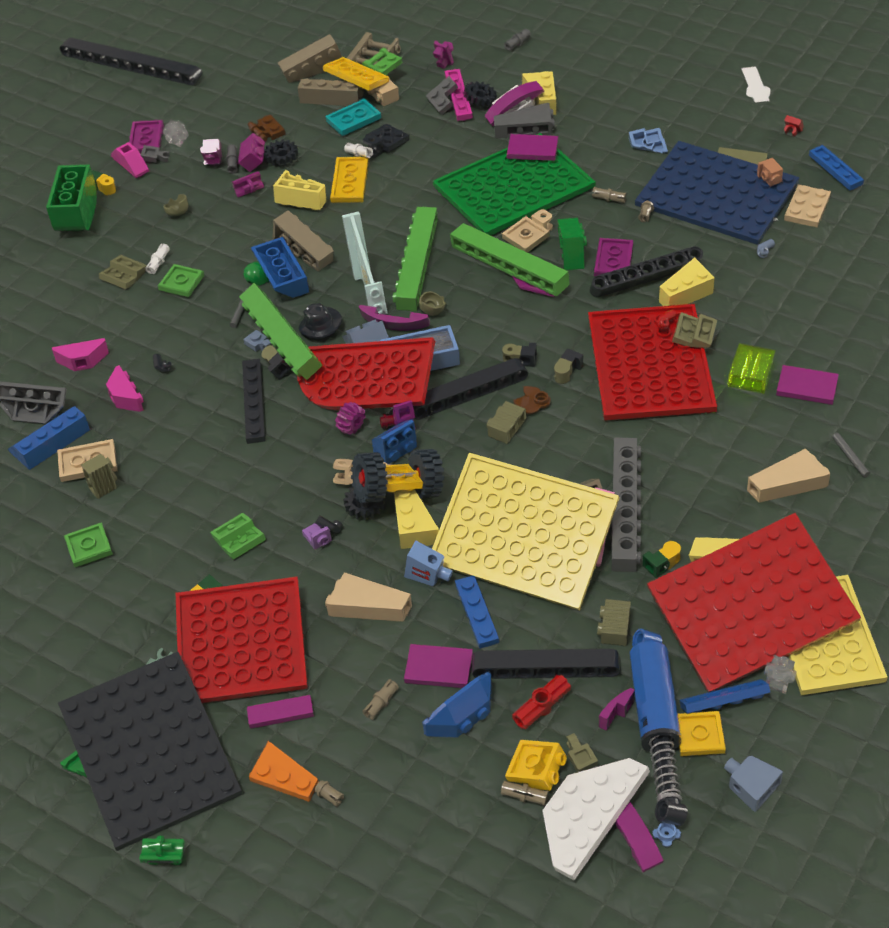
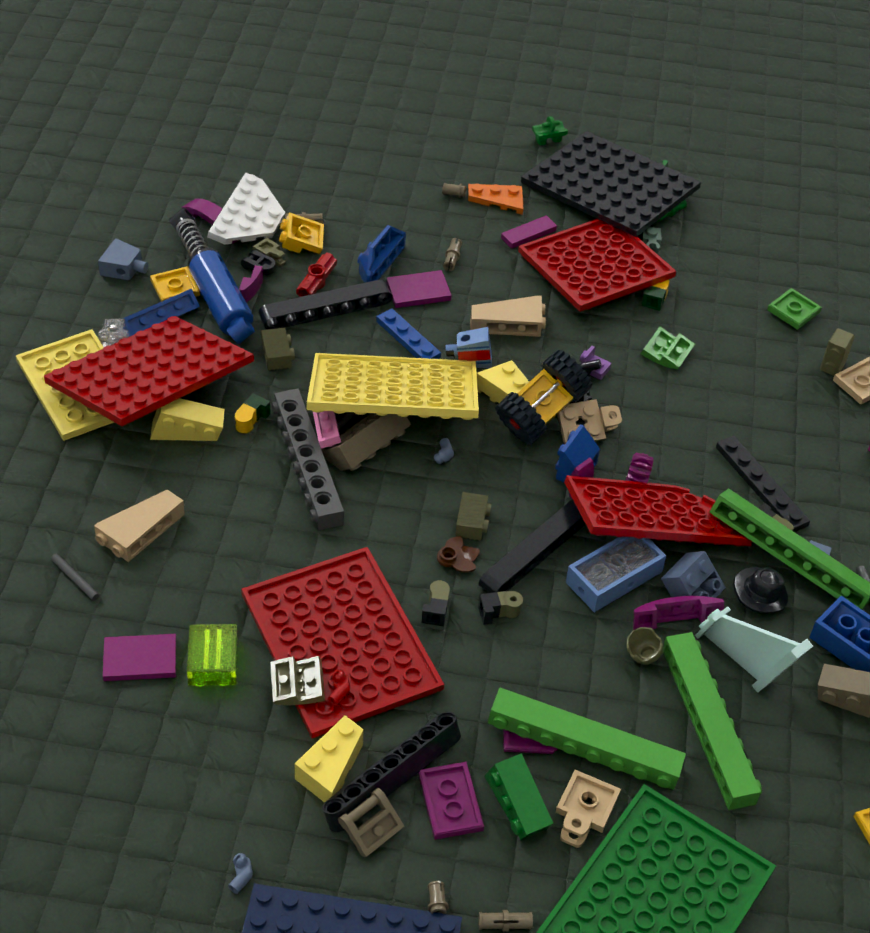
camera: 150 degrees right, 0 degrees up
none -> black plate [240,250,276,275]
none -> dark tan plate [338,788,404,857]

